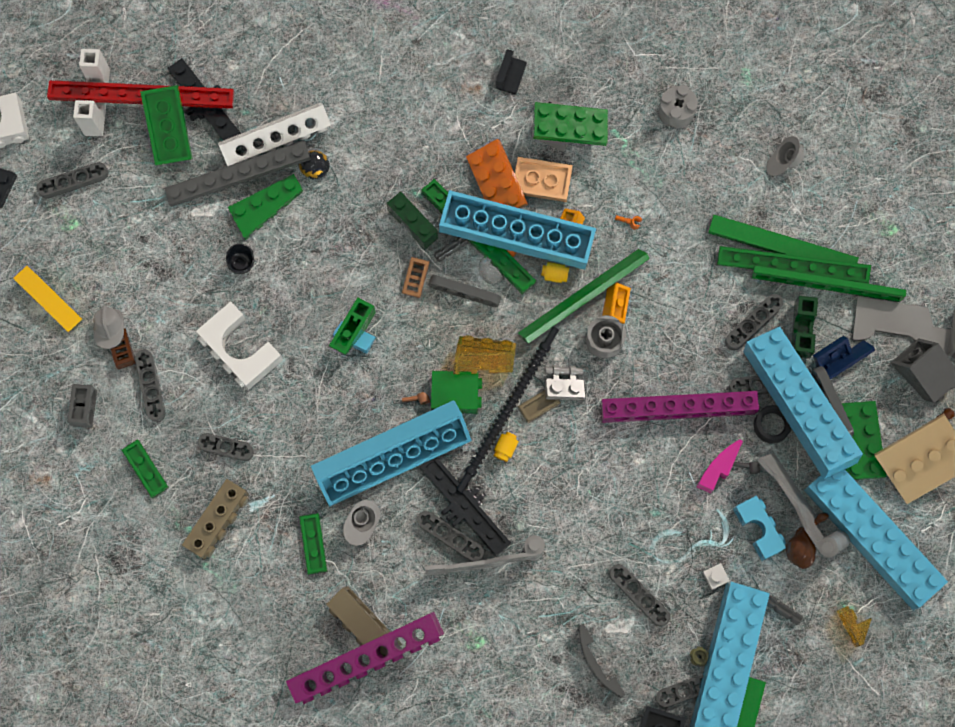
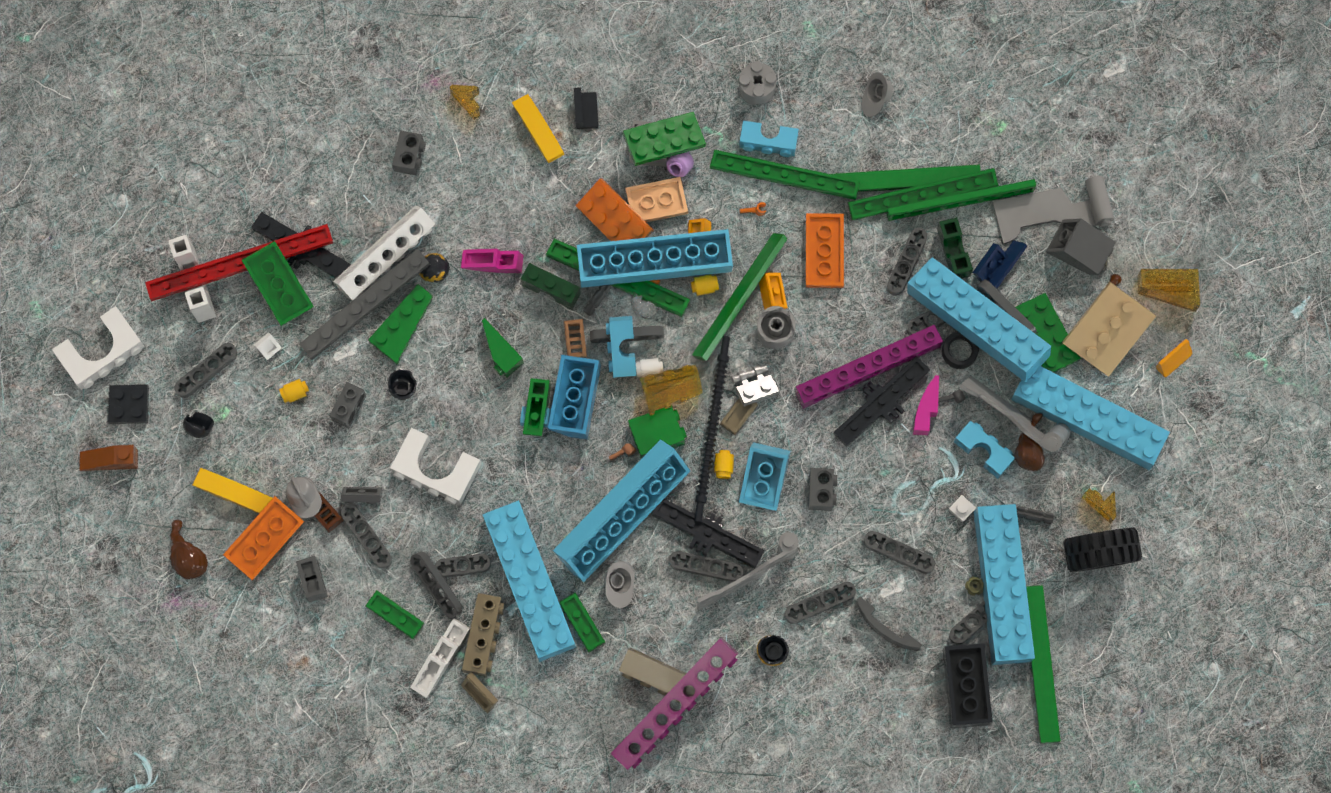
camera: 20 degrees left, 0 degrees up
none -> black hair [183,412,214,438]
none -> orange plate [223,496,304,580]
none -> white plate [254,332,281,360]
none -> yellow brick [279,378,309,403]
none -> dark grey brick [329,382,367,429]
none -> dark grey plate [341,487,382,504]
none -> dark grey brick [392,130,426,175]
none -> dark grey beam [410,552,462,618]
none -> white slope [410,618,470,698]
none -> clear yellow slope [449,85,480,120]
none -> dark pink slope [461,249,524,273]
none -> dark tan tile [461,672,498,714]
none -> green slope [482,318,524,378]
none -> medium azure brick [482,500,576,662]
none -> yellow slope [512,94,565,163]
none -> dark azure slope [548,355,601,440]
none -> medium azure arch [606,316,636,378]
none -> white brick [635,358,664,379]
none -> lavender head [666,152,694,177]
none -> green tile [710,149,860,200]
none -> medium azure arch [739,120,799,157]
none -> medium azure slope [739,442,791,511]
none -> black hair [757,635,789,666]
none -> dark grey beam [785,582,856,624]
none -> orange plate [806,213,844,288]
none -> dark grey brick [808,468,837,511]
none -> black hinge [833,356,930,447]
none -> black tyre [1063,527,1142,572]

